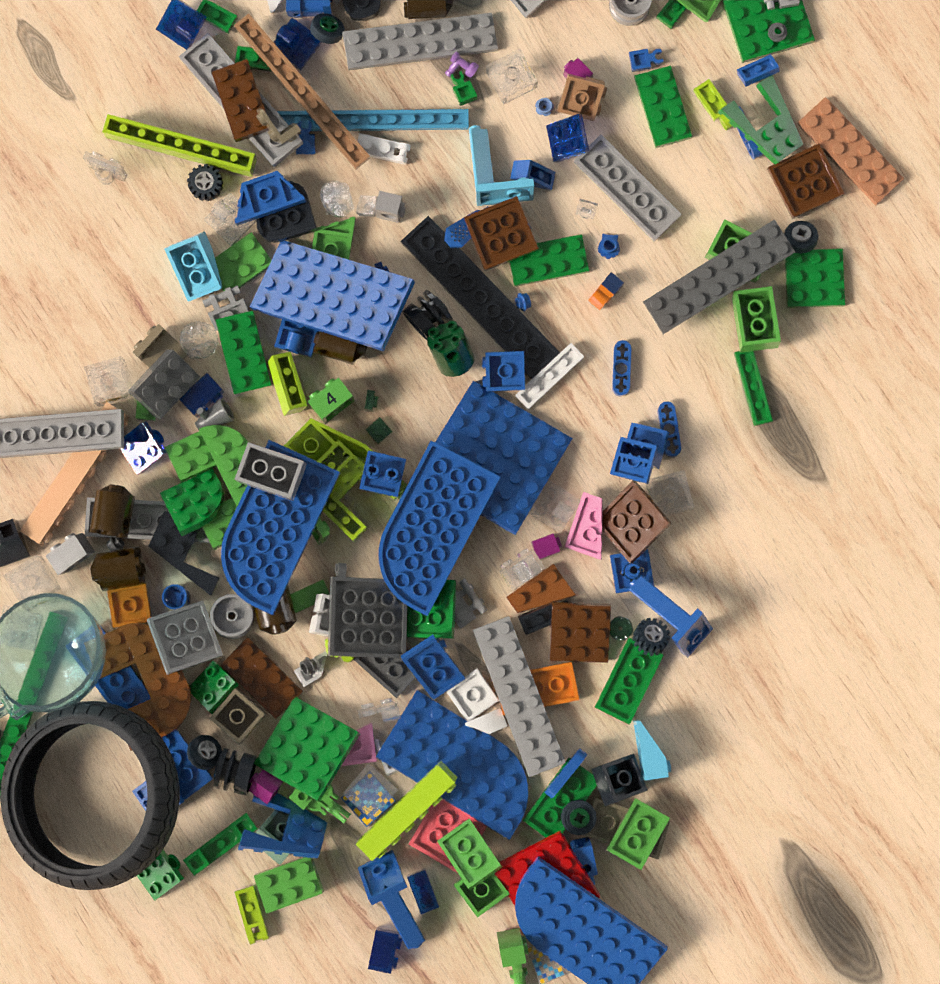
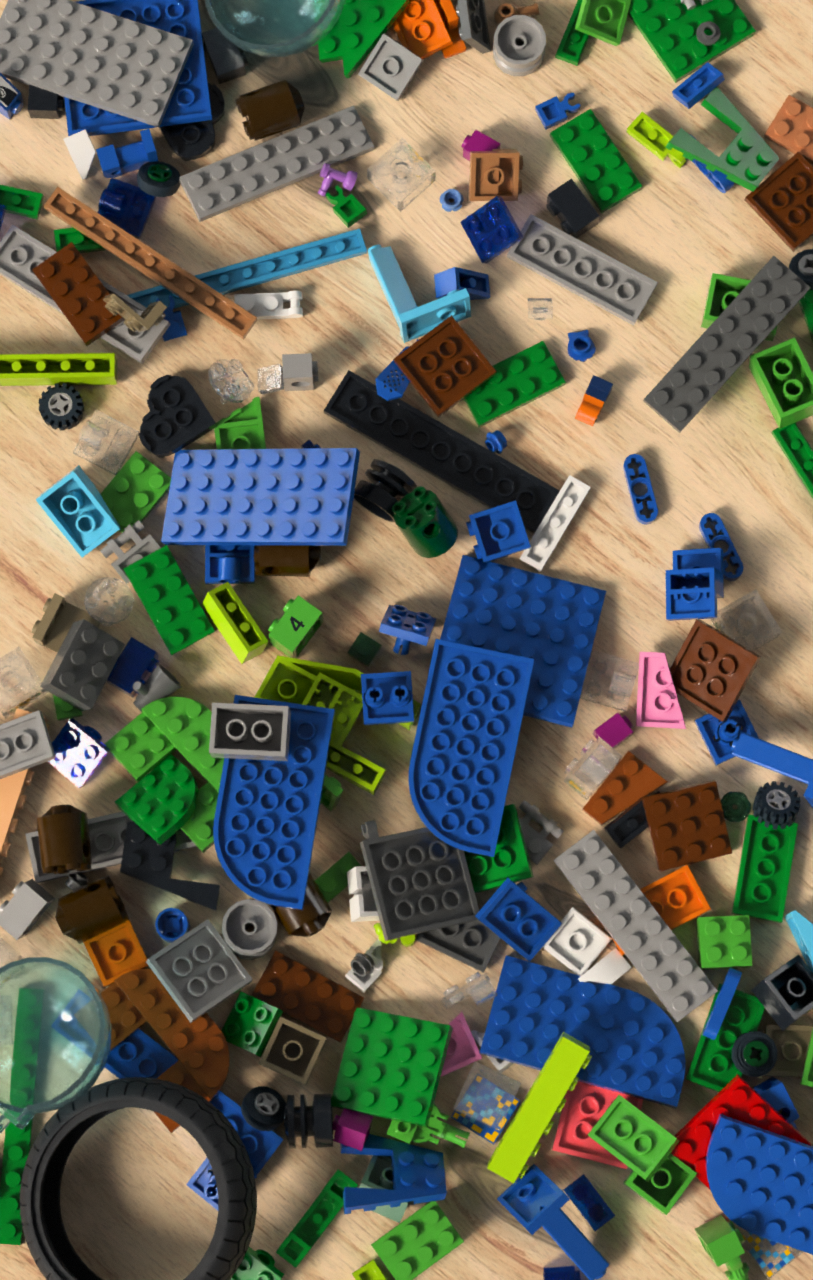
camera: 15 degrees left, 5 degrees down
blue wing [235,171,306,226] -> none
clear green plate [364,390,379,412] -> none
none -> blue plate [379,605,436,655]
none -> black brick [546,178,600,238]
none -> bright green brick [696,915,752,970]

